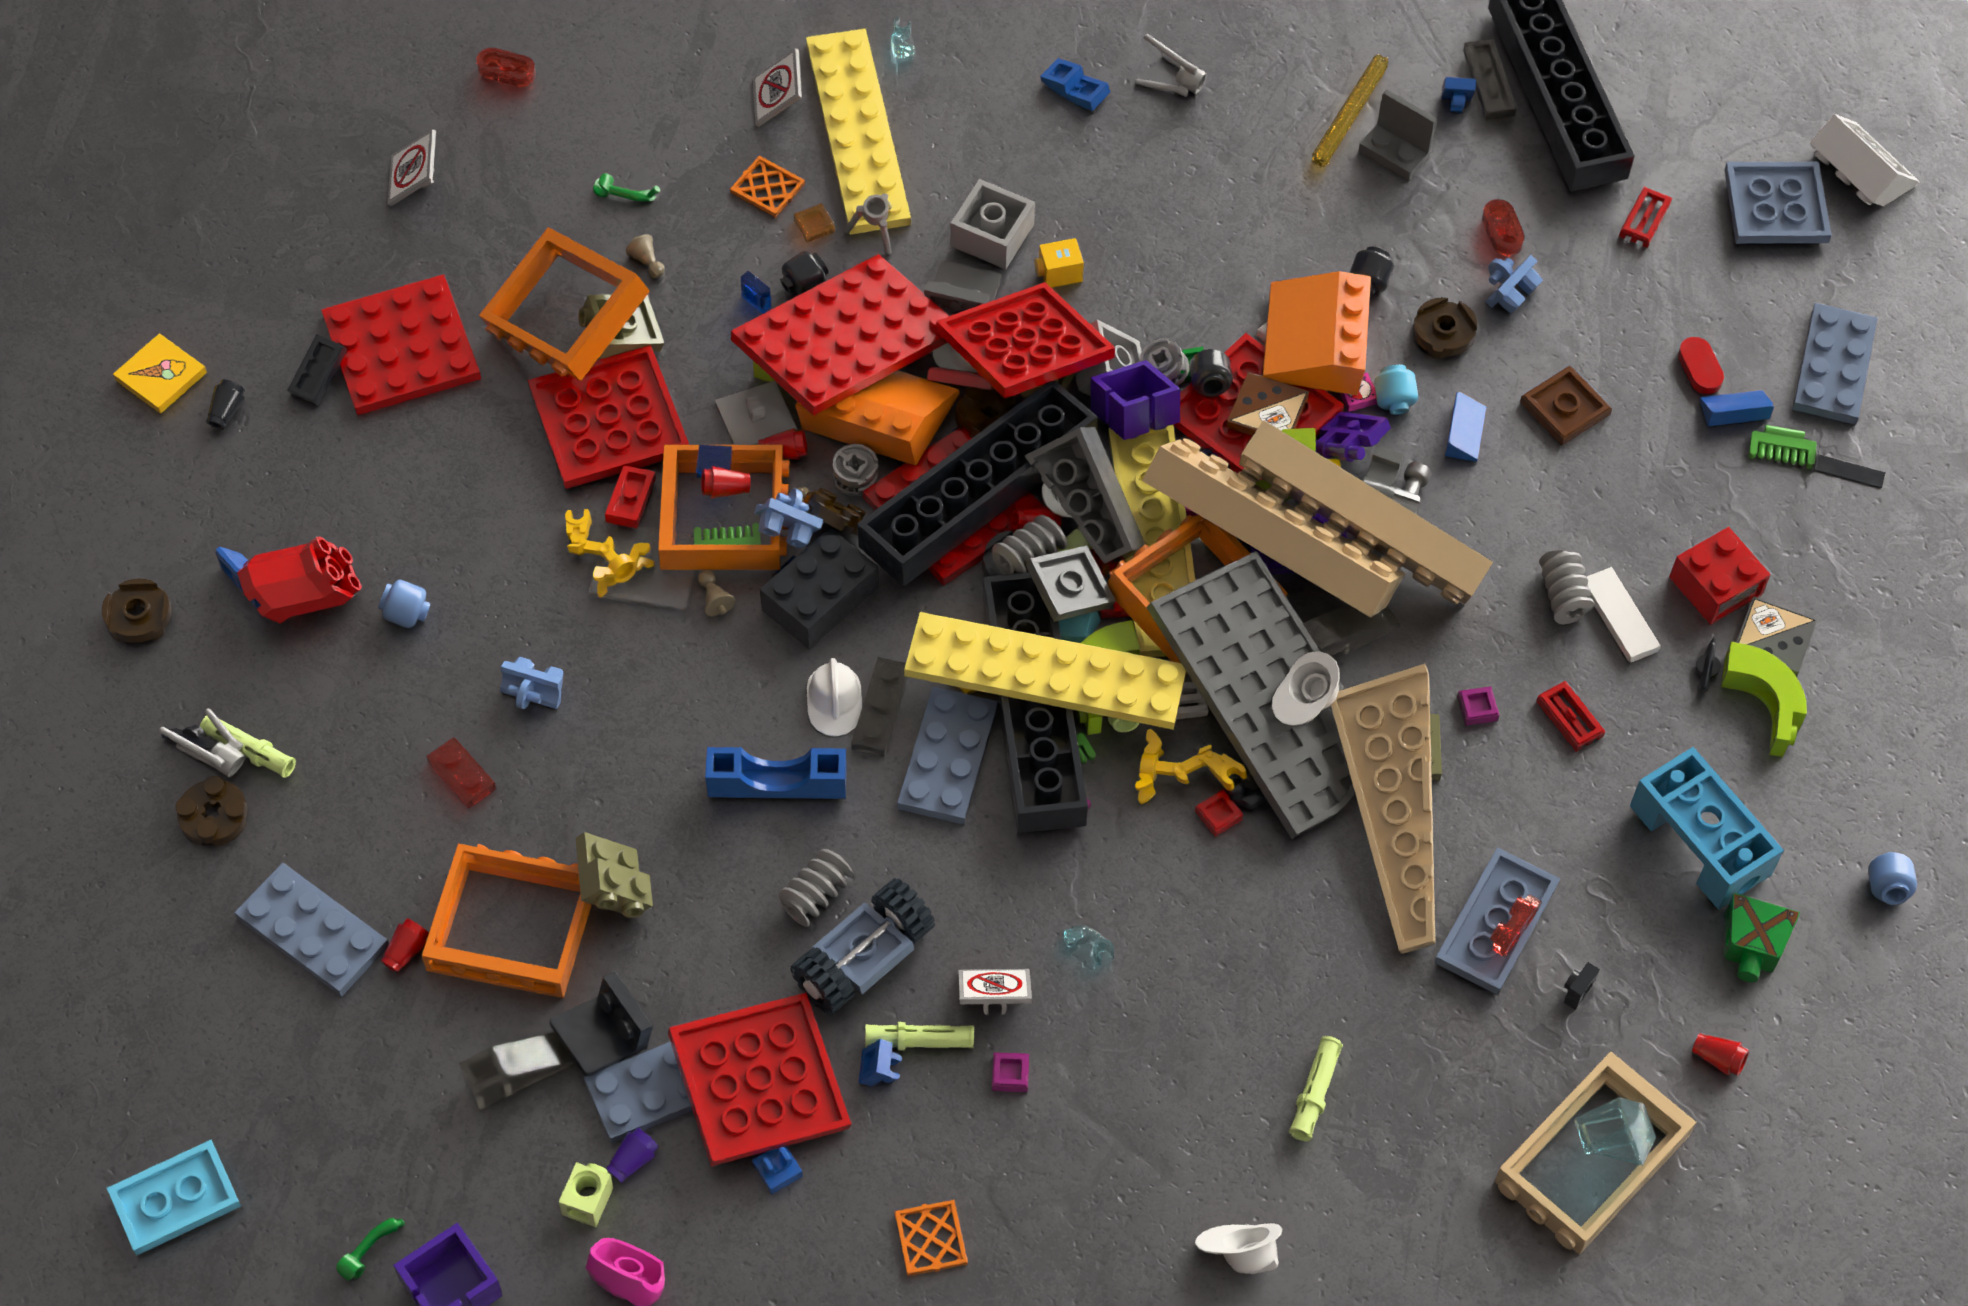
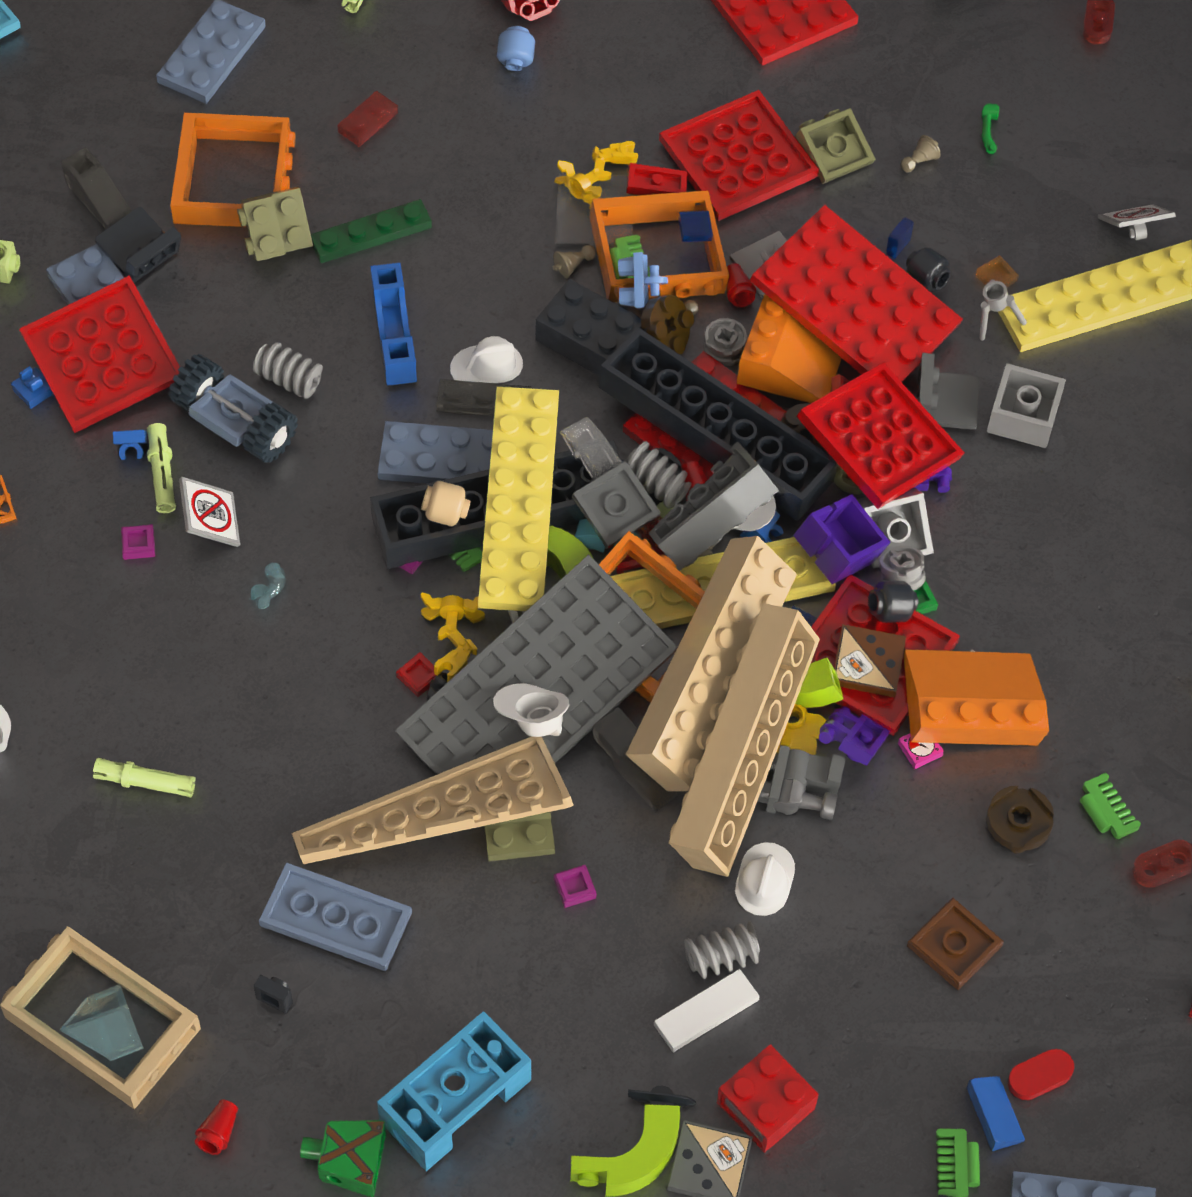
camera: 80 degrees right, 0 degrees up
red cone [380,918,429,973] -> none
orange window [479,227,650,382] -> none
medium blue hips [500,657,563,709] -> none
dark purple cone [606,1127,659,1183] -> none
red cone [701,466,751,499] -> none
orange window [730,155,805,218] -> none
yellow brick [1034,238,1084,288] -> none
black head [1349,246,1395,296] -> none
medium azure head [1374,365,1418,415] -> none
slope [1445,392,1486,462] -> none
medium blue hips [1485,255,1543,313] -> none
clear red plate [1490,894,1542,957] -> none
red tile [1536,681,1606,752] -> none
none -> dark green plate [311,199,432,263]
none -> tan head [421,481,470,526]
none -> clear slope [560,417,622,481]
none -> white piece [735,842,795,916]
none -> bright green piece [1079,773,1141,839]

